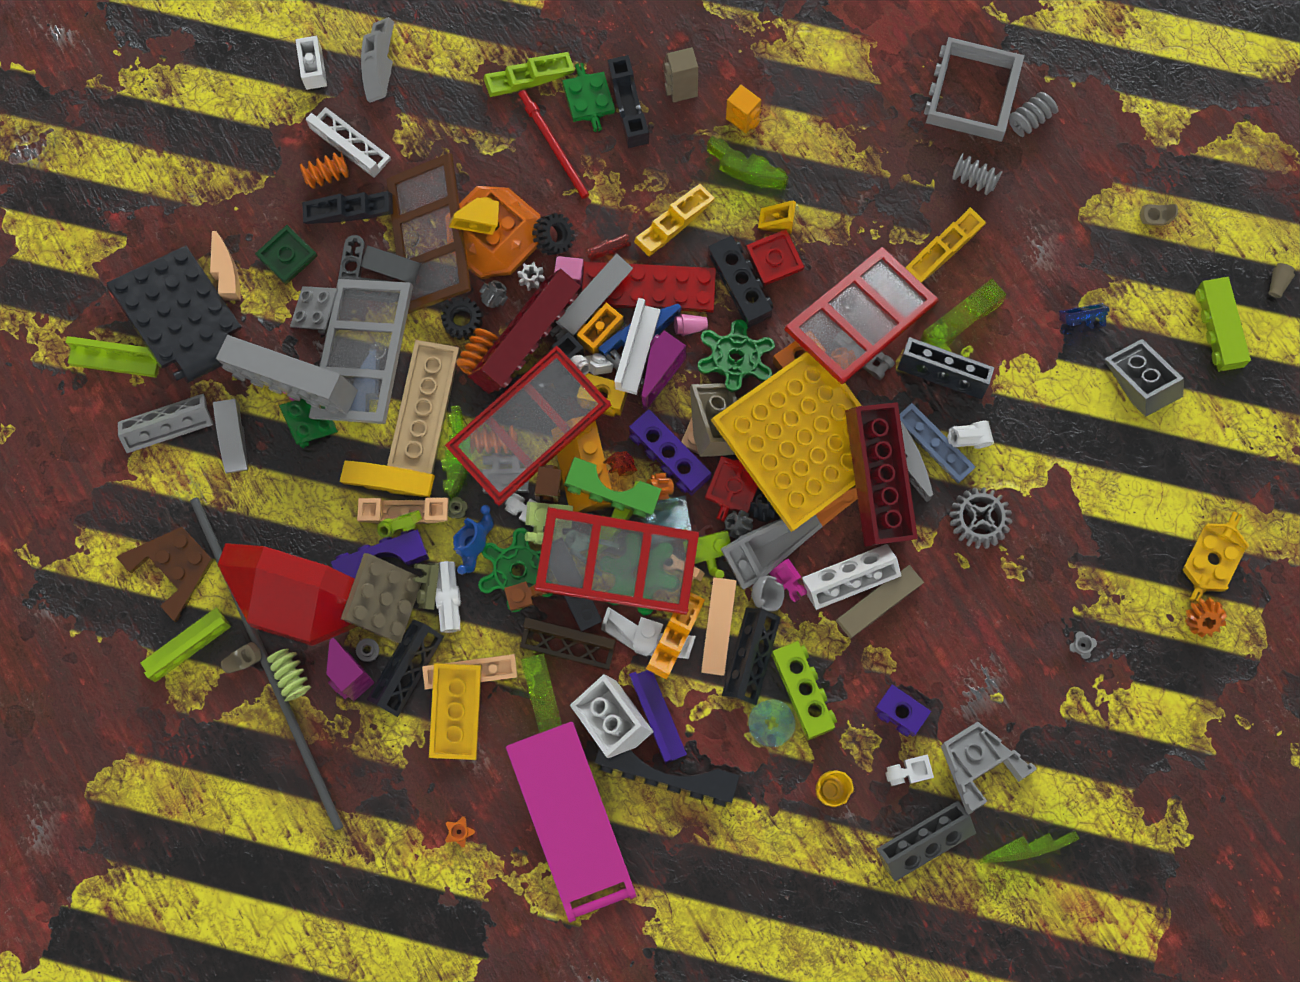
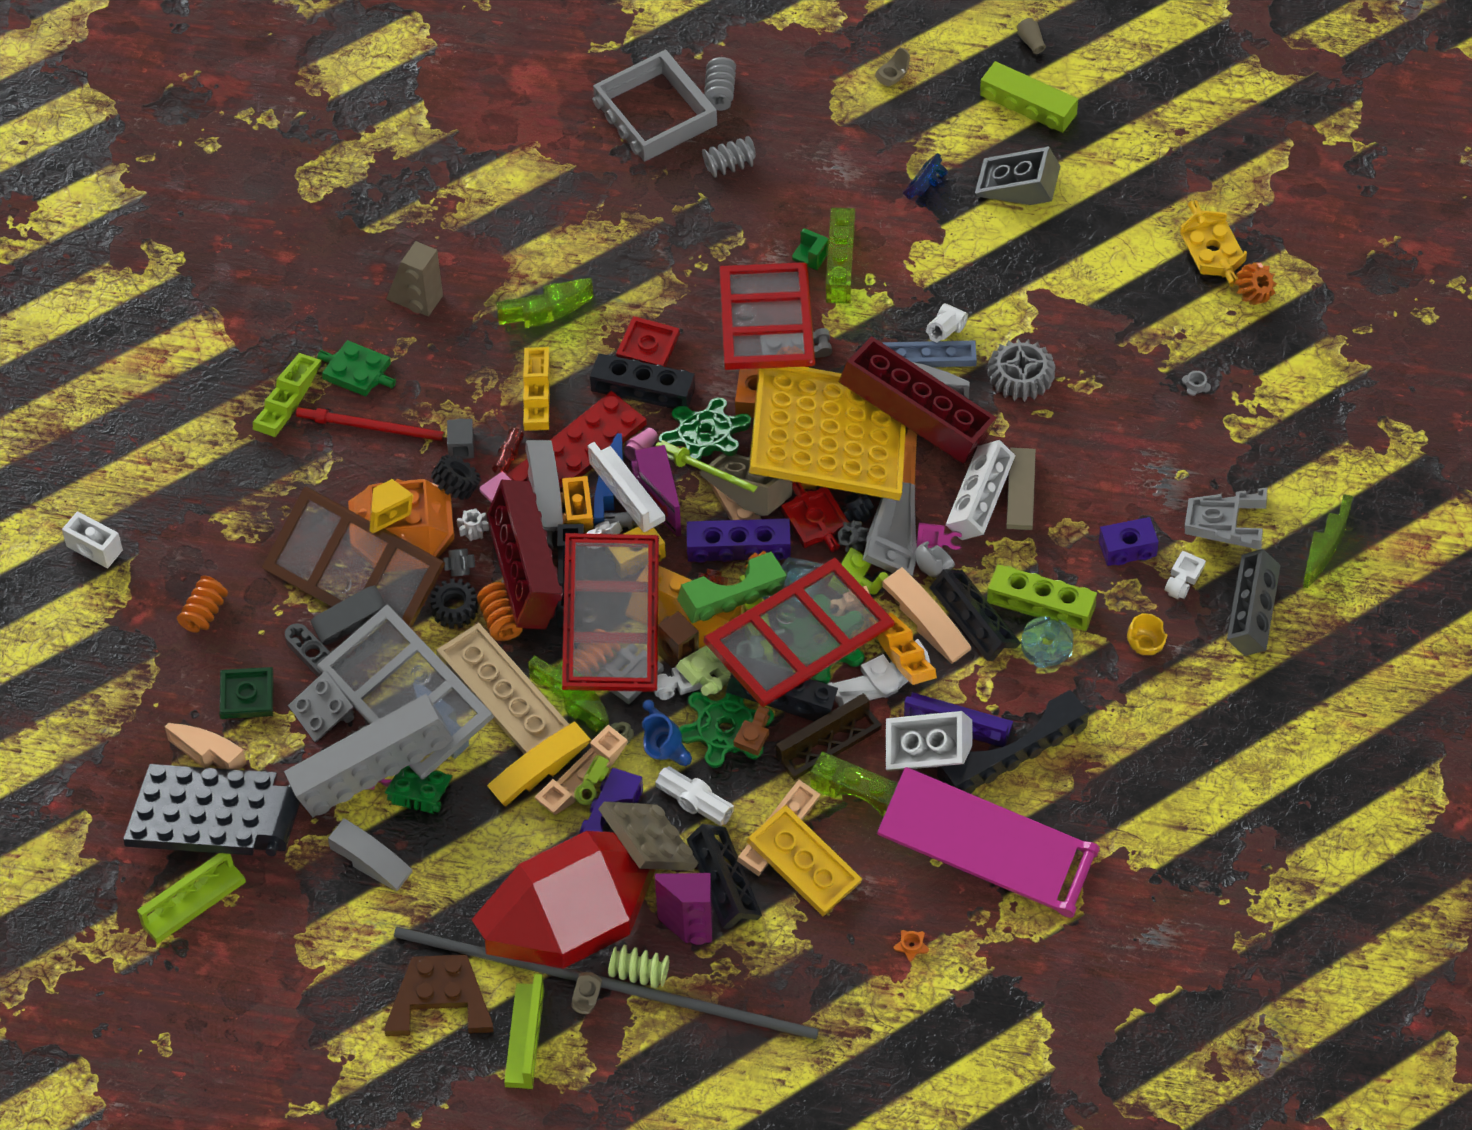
camera: 50 degrees left, 20 degrees down
light grey fence [118,393,213,453] -> none
black slope [302,191,393,224] -> none
white fence [306,107,391,178] -> none
light grey slope [361,17,394,103] -> none
olive plate [413,563,439,610] -> none
black arch [608,55,649,148] -> none
light orange brick [726,85,762,134] -> none
yellow slope [758,200,796,234] -> none
black brick [897,337,995,400] -> none
yellow slope [905,207,986,283] -> none
none -> dark grey brick [447,418,474,459]
none -> lime piece [655,440,758,493]
none -> green panel [792,228,829,270]

